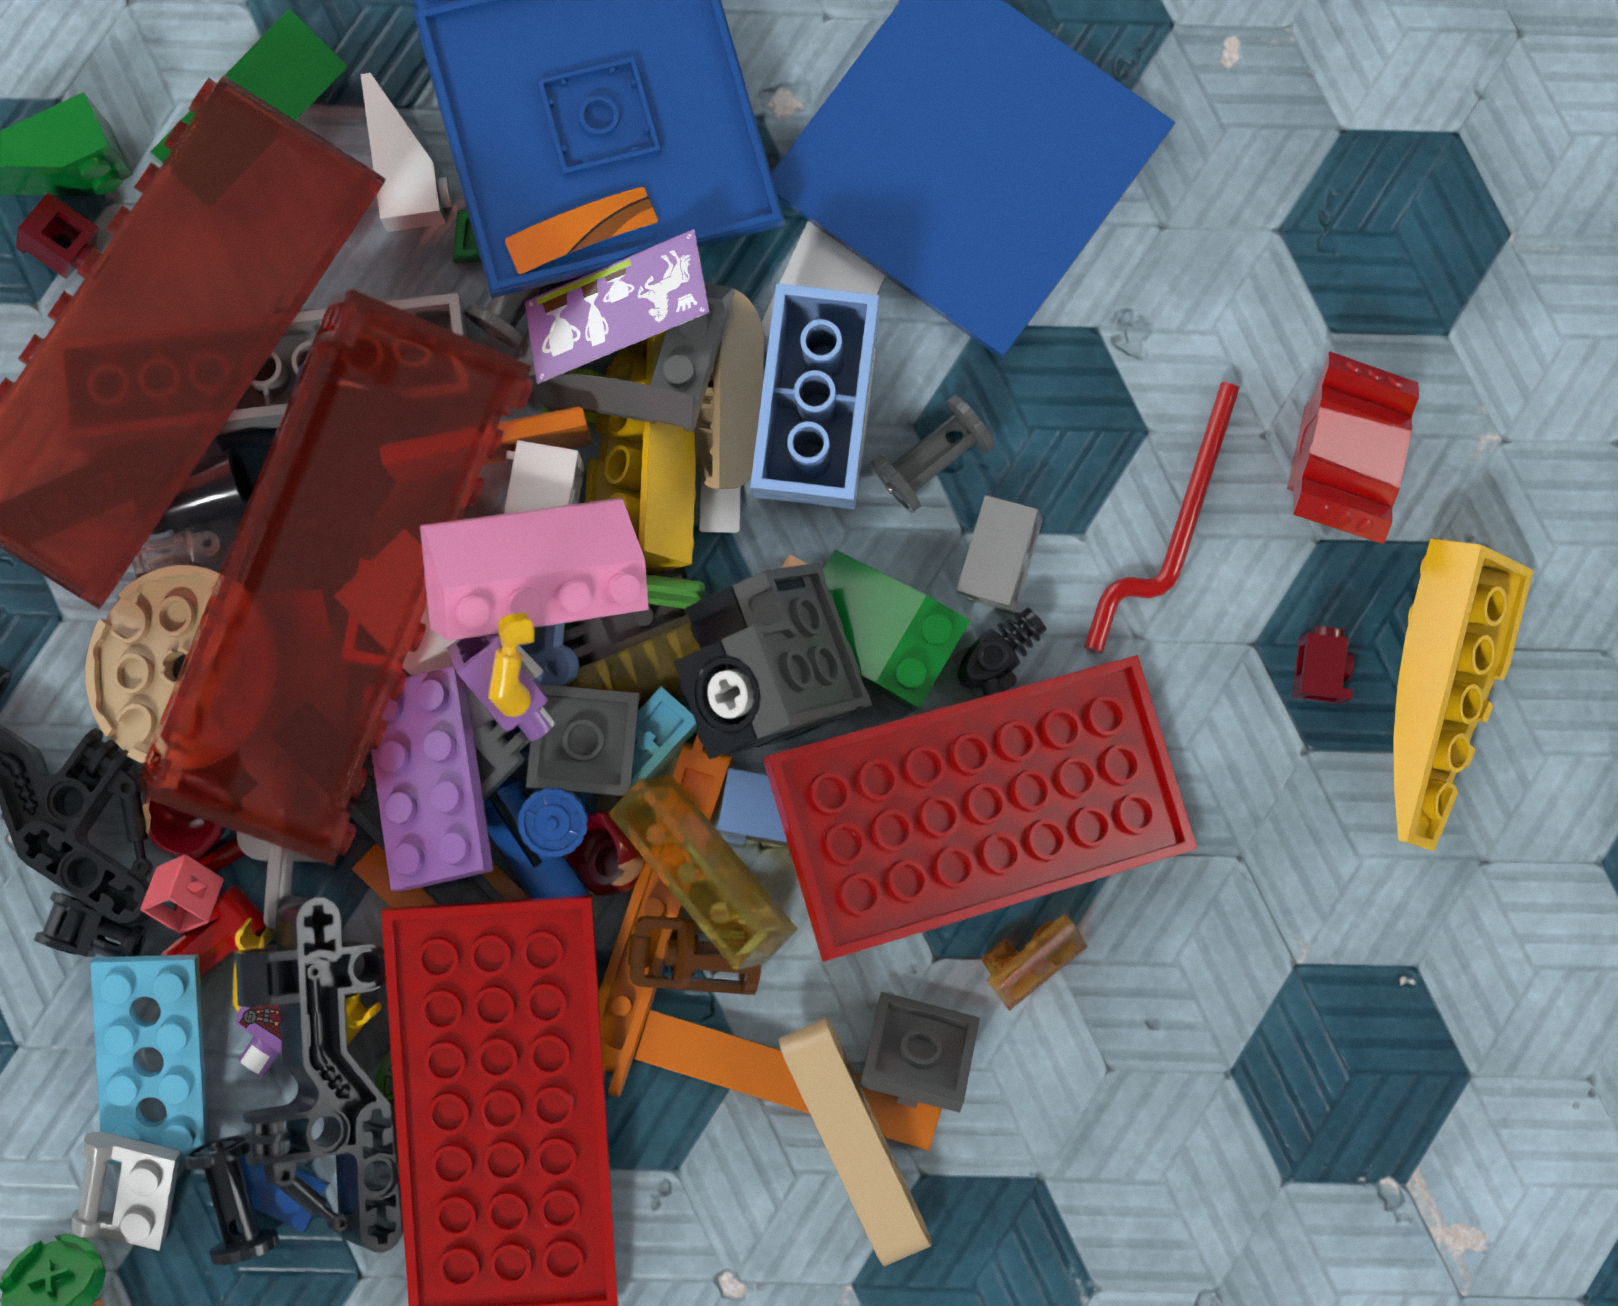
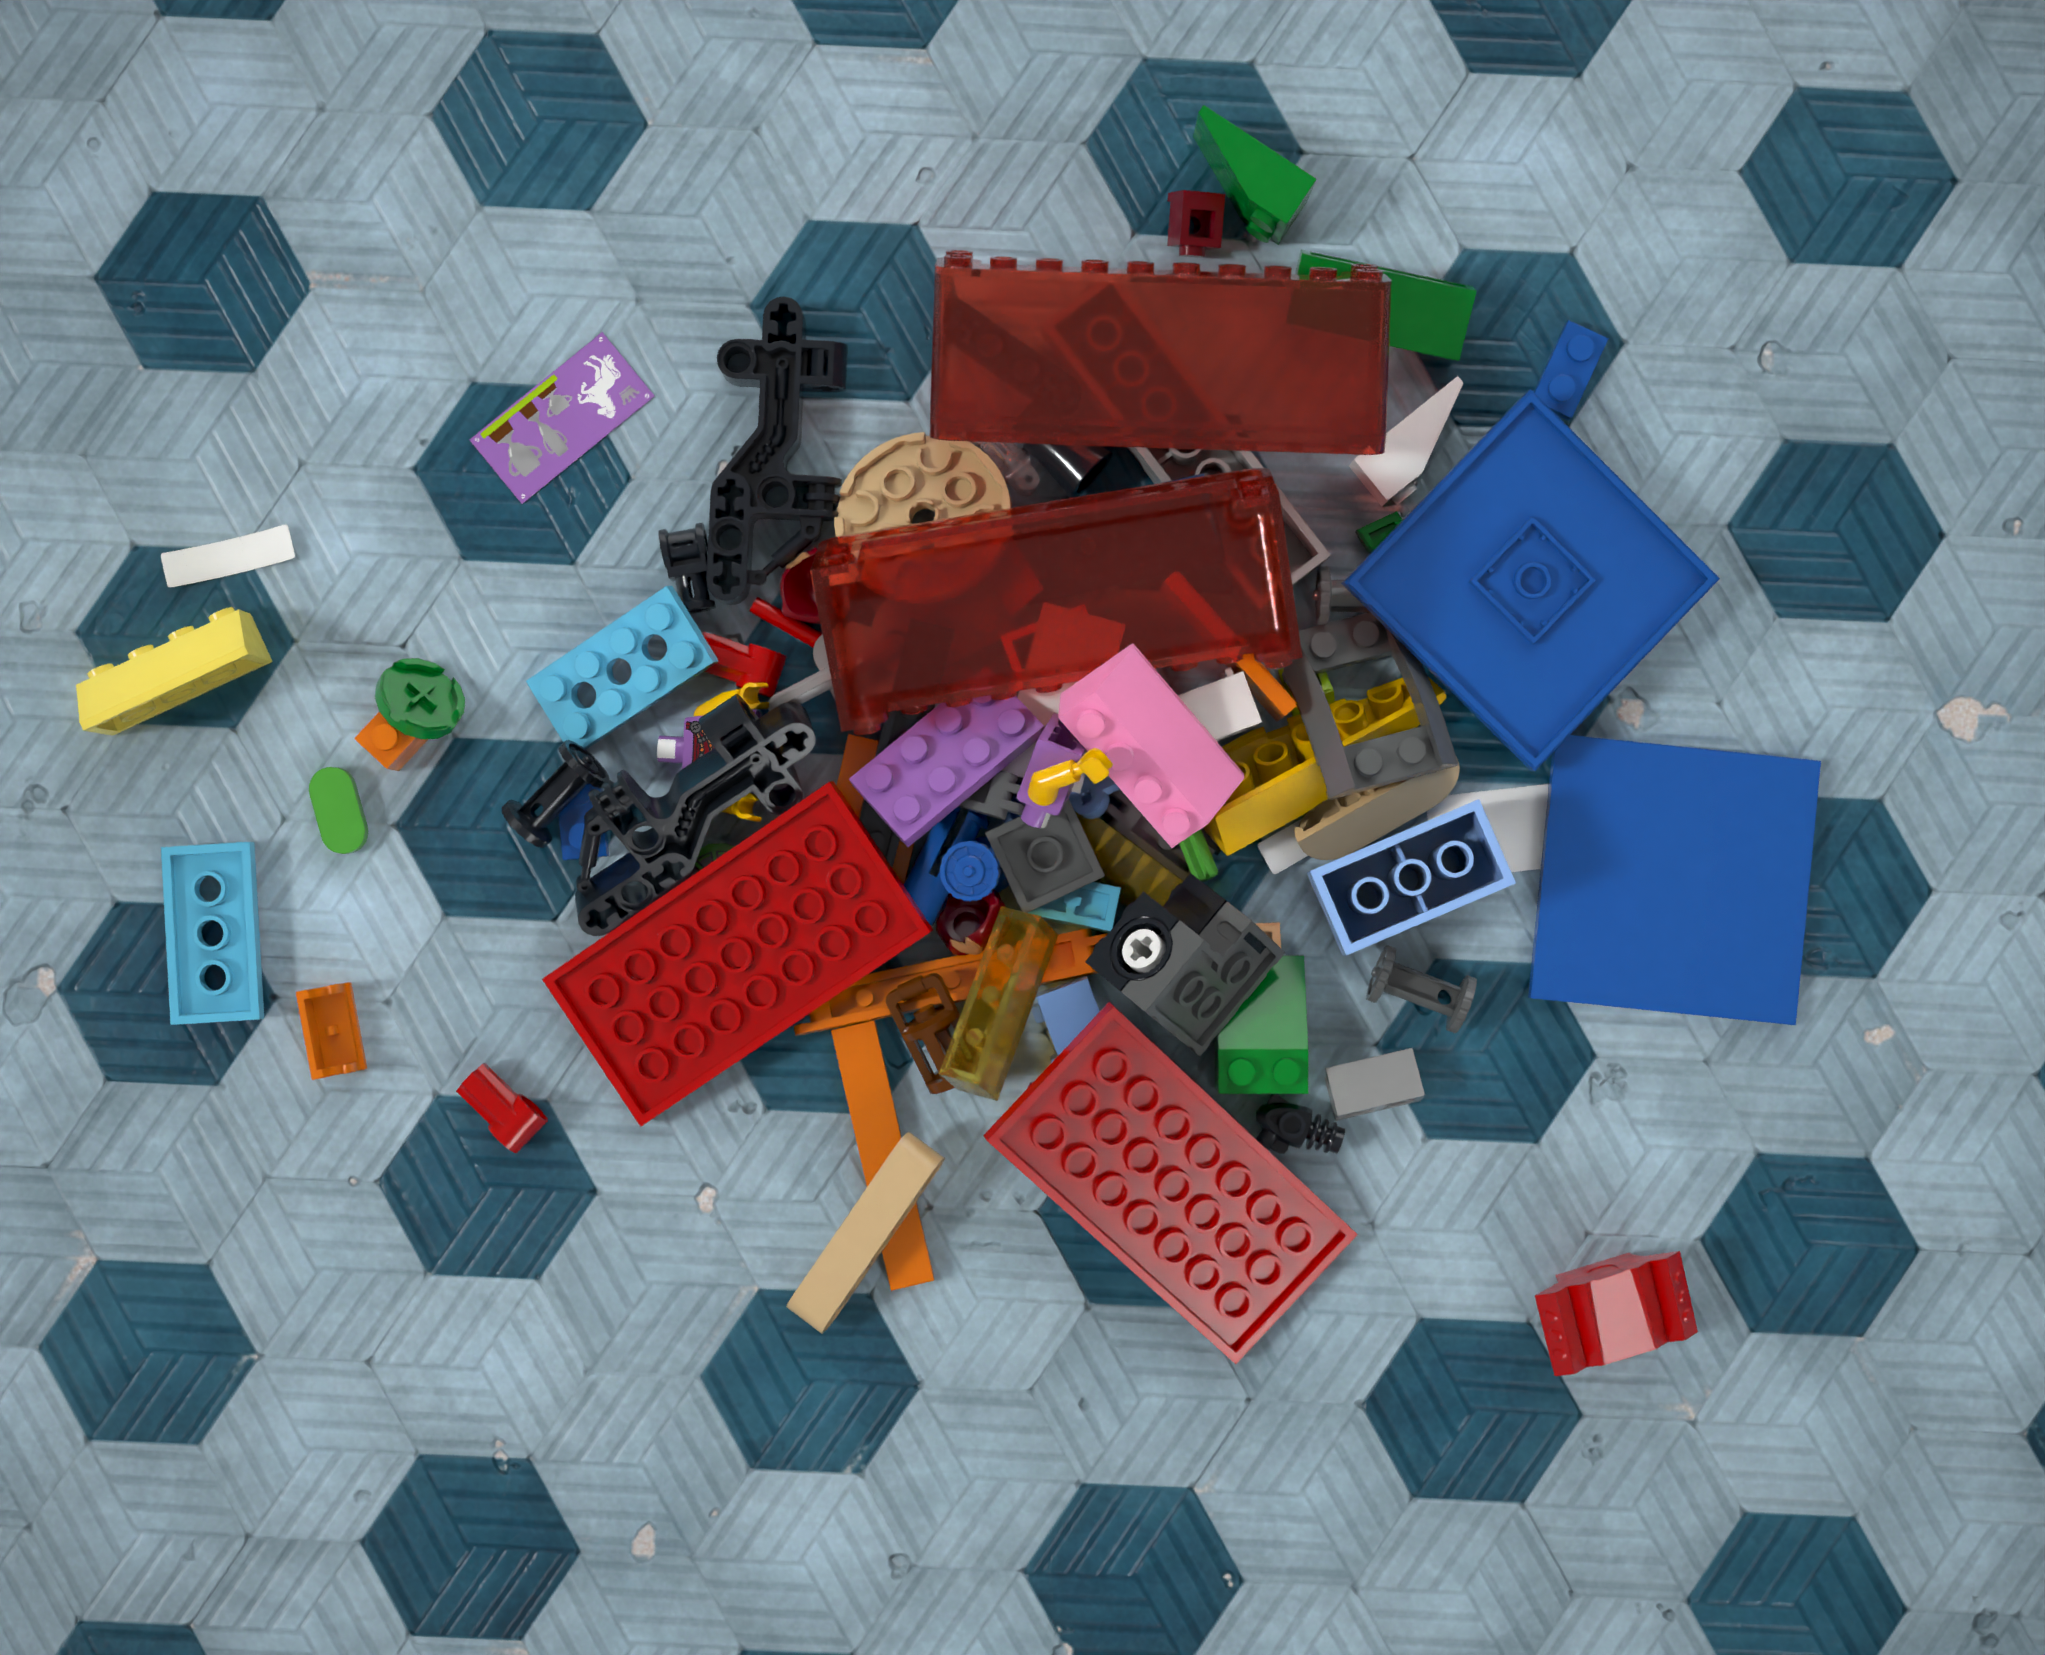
camera: 65 degrees right, 5 degrees up
light grey plate [70,1132,181,1251] -> none
coral piece [140,855,224,934] -> none
orange sticker [505,187,658,275] -> none
medium lavender sticker [525,229,709,384] -> none
dark grey hinge [859,992,980,1113] -> none
clear orange hinge [981,913,1087,1011] -> none
red piece [1084,382,1240,654] -> none
dark red brick [1292,626,1354,704] -> none
yellow wedge [1393,538,1534,851] -> none

